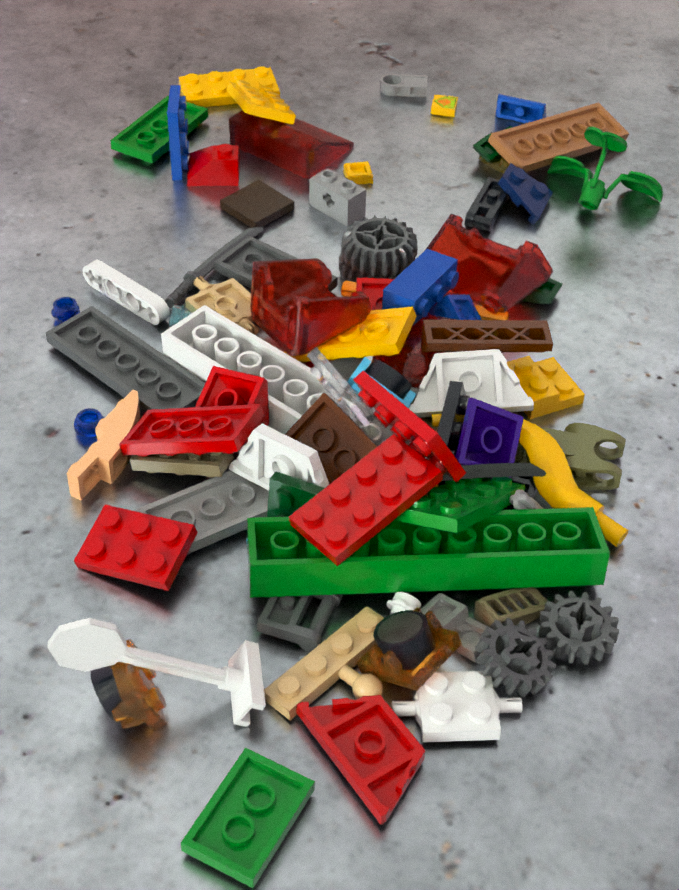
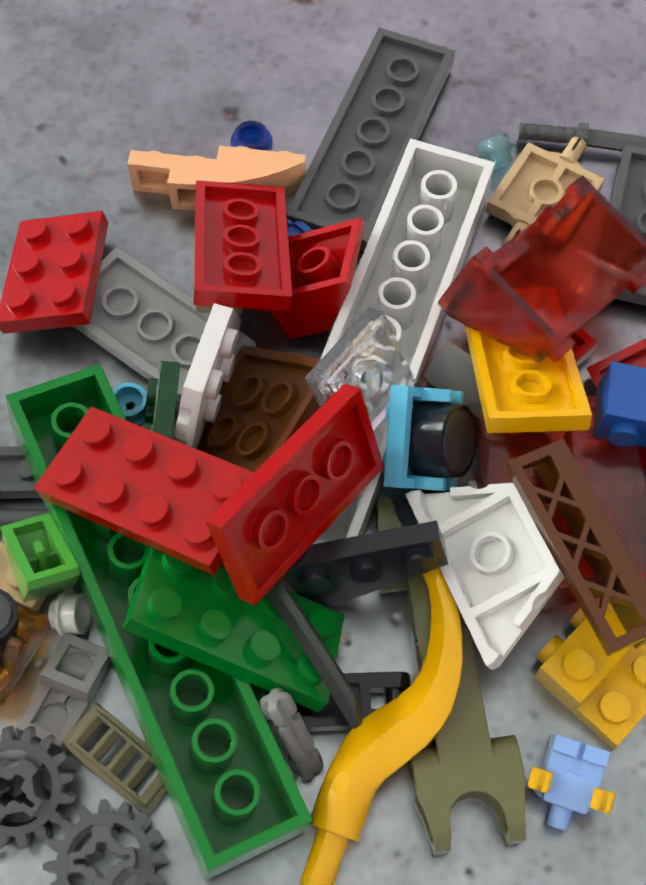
camera: 70 degrees right, 20 degrees up
clear blue plate [51,297,80,323] -> none
white beam [83,259,170,325] -> none
dark purple slope [455,398,524,479] -> none
none -> bright green slope [0,512,80,603]
none -> light blue piece [527,733,616,831]

